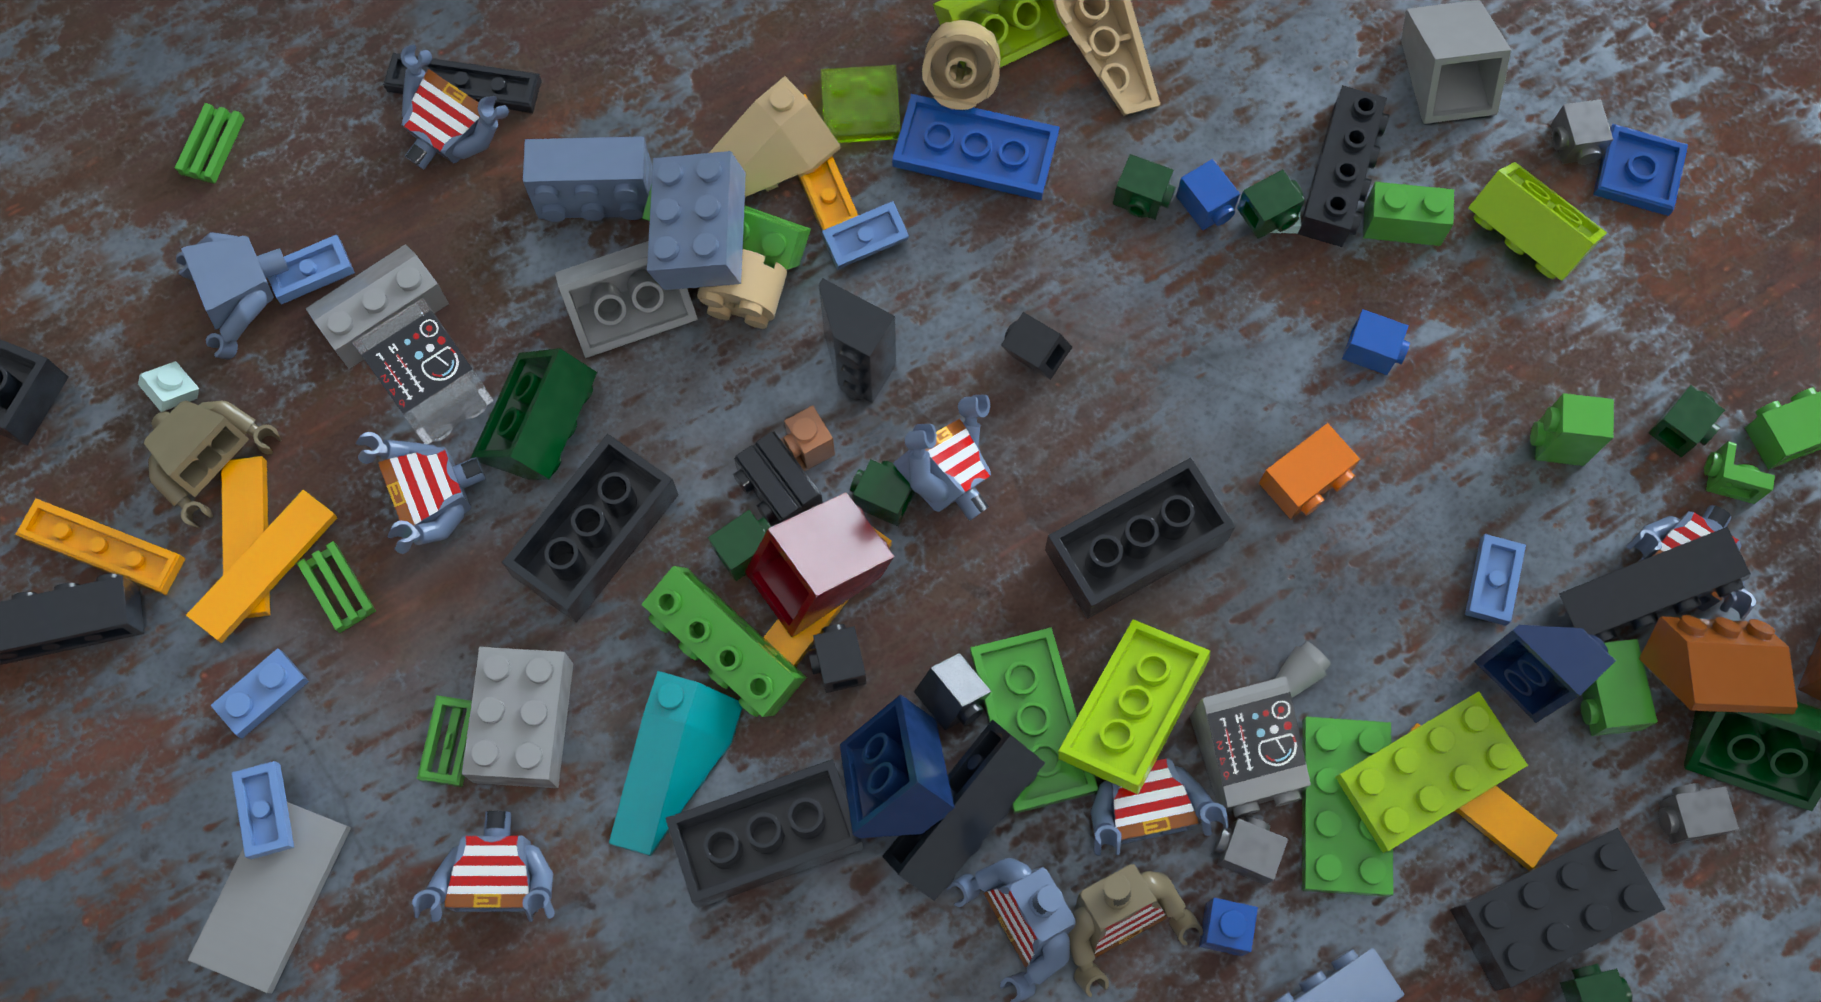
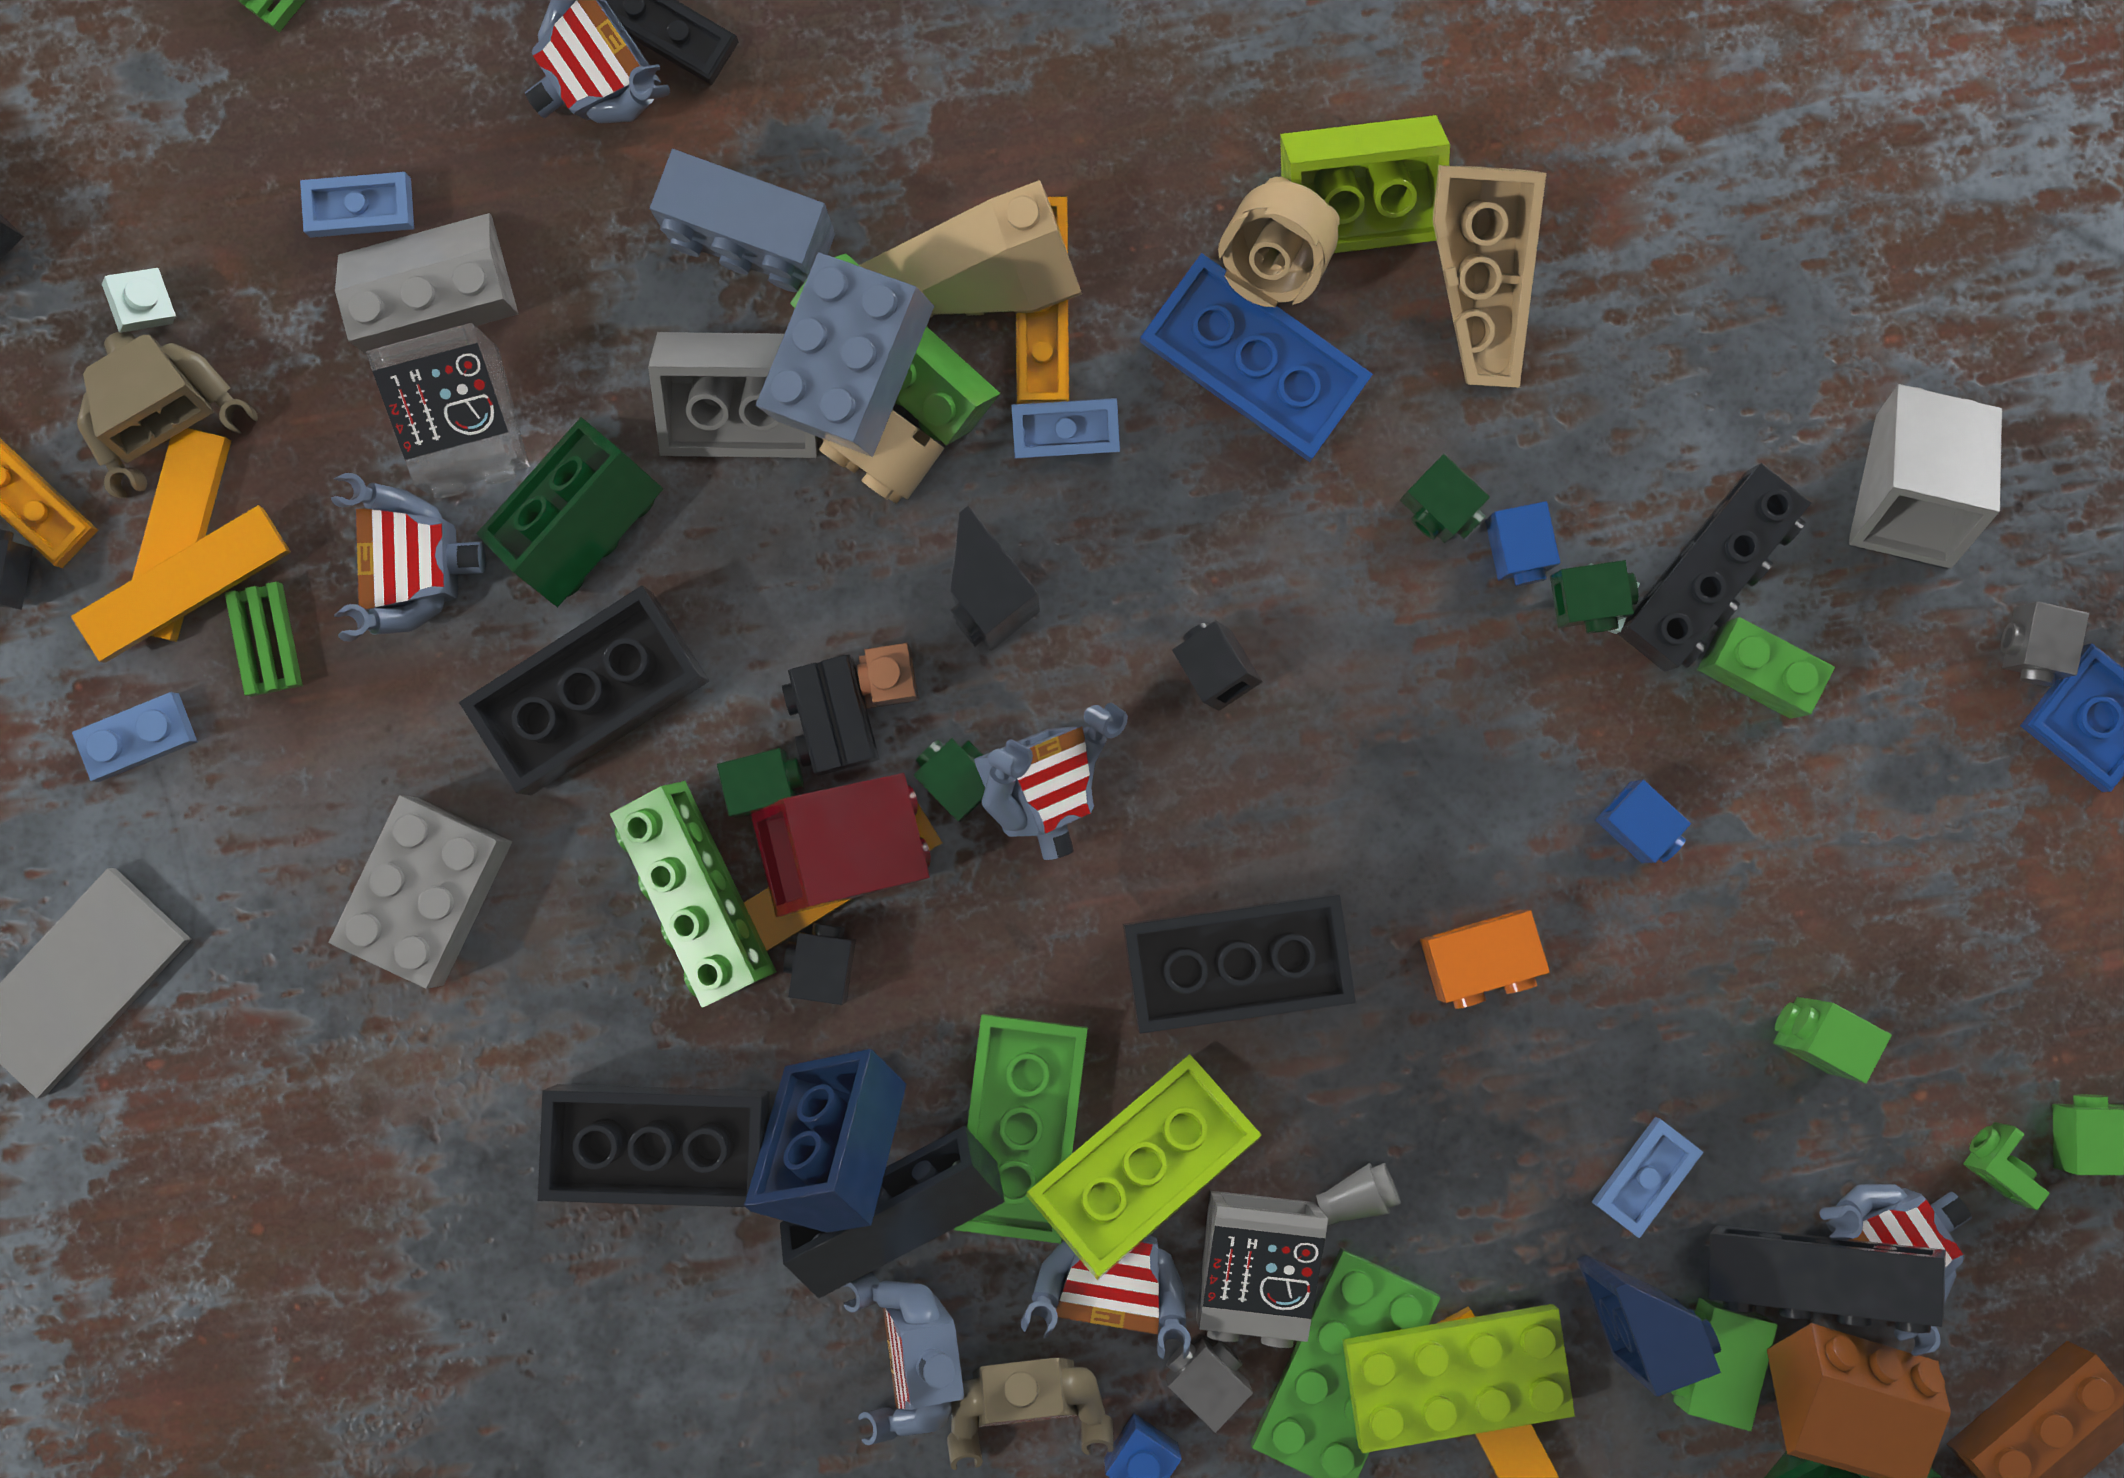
camera: 20 degrees right, 15 degrees up
sand blue torso [176,232,289,360] -> none
medium blue plate [232,761,295,859] -> none
torso [412,811,555,922] -> none
bright green tile [417,695,472,788] -> none
teal wedge [609,671,743,856] -> none
clear neon green plate [821,65,901,143] -> none
black brick [914,653,991,730] -> none
lime slope [1468,162,1607,281] -> none
dark green brick [1648,385,1725,458] -> none

